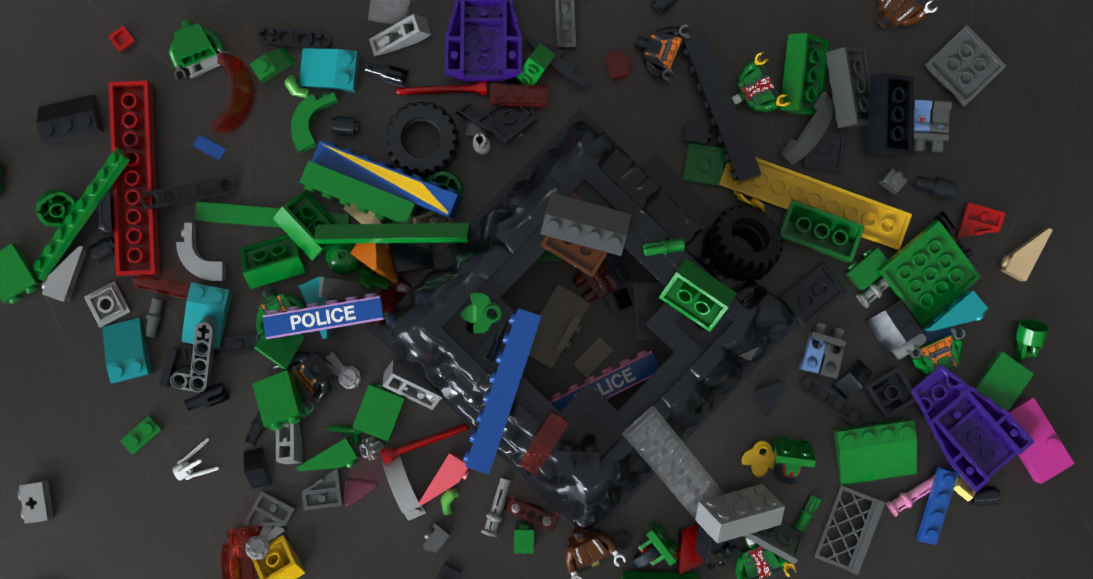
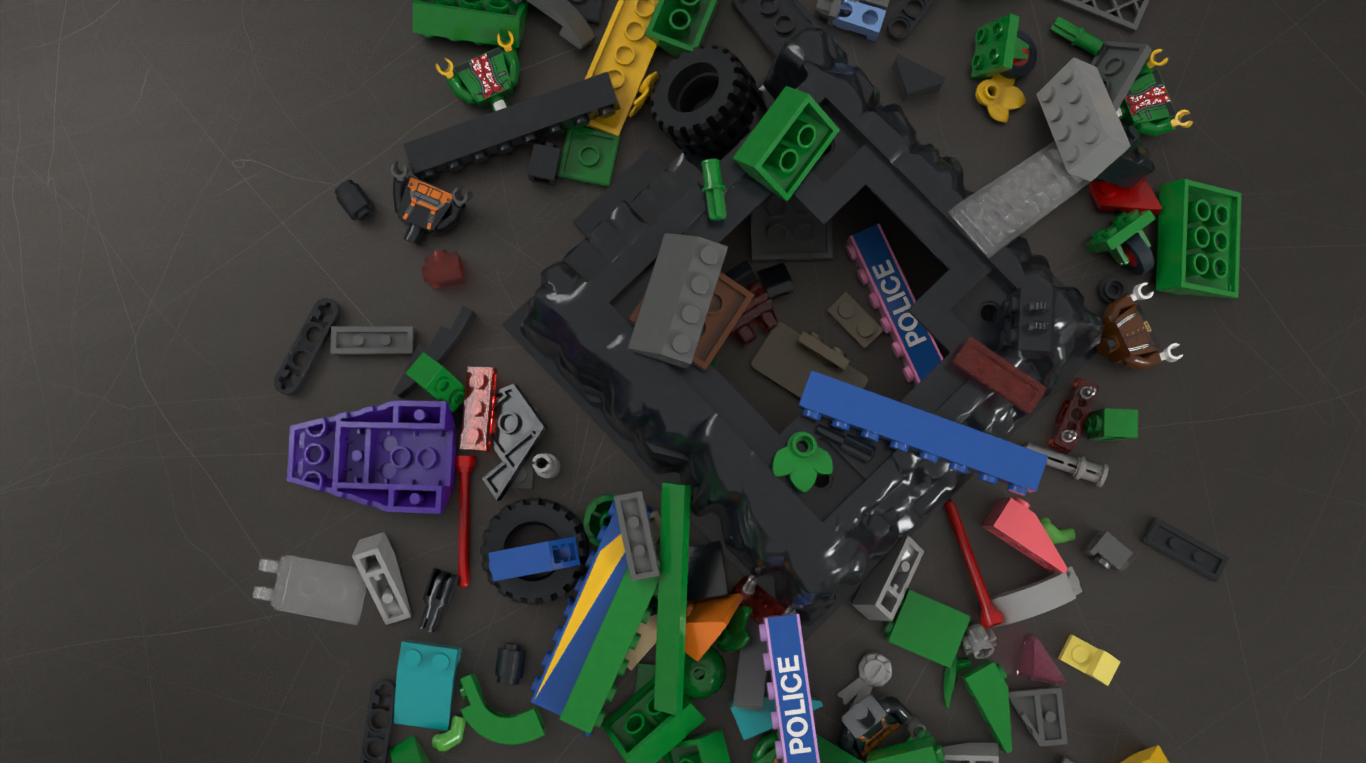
camera: 90 degrees left, 5 degrees down
none -> blue slope [488,537,581,581]
none -> dark grey plate [614,489,661,581]
none -> light yellow slope [1058,634,1120,686]

